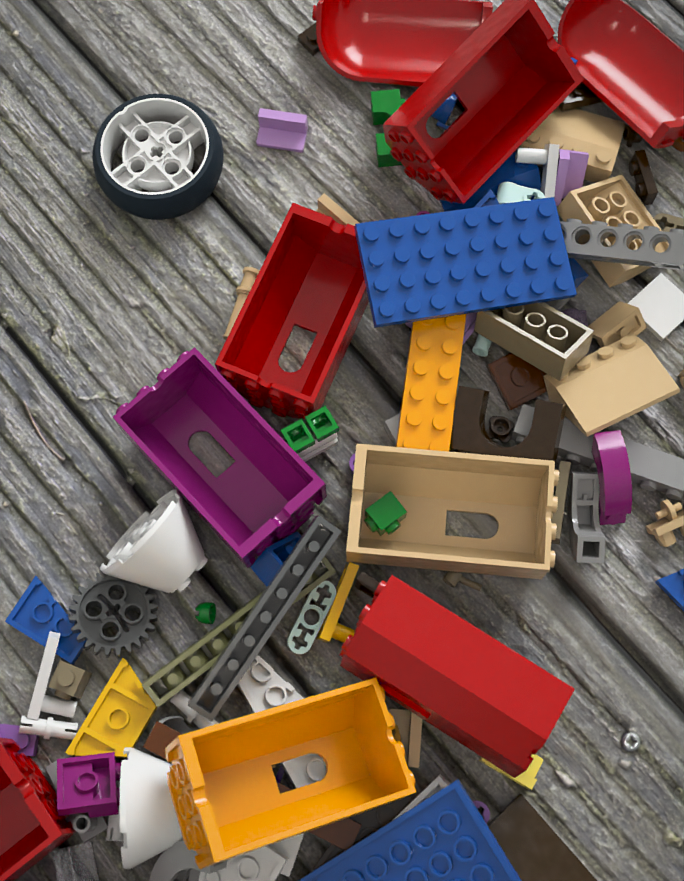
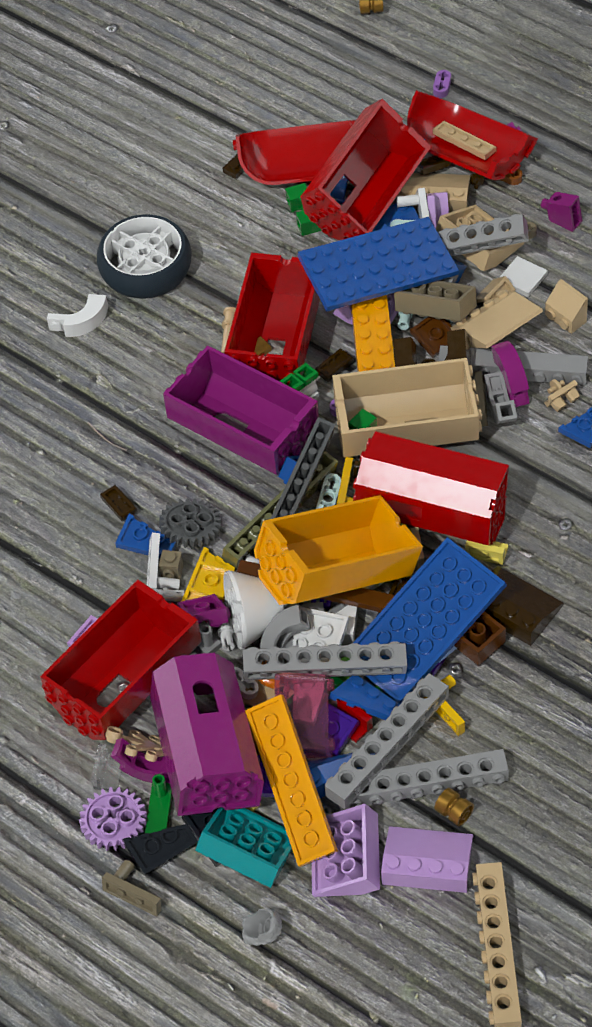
camera: 10 degrees left, 20 degrees down
white cone [100,489,208,593] -> none
green hinge [195,602,216,624] -> none
lavender panel [256,108,308,152] -> none
dark brown plate [629,149,658,206] -> none
none -> white arch [47,294,108,337]
none -> dark brown plate [100,485,137,521]
none -> pearl gold tile [254,336,272,356]
none -> dark brown plate [315,348,354,382]
none -> tan tile [433,121,496,160]

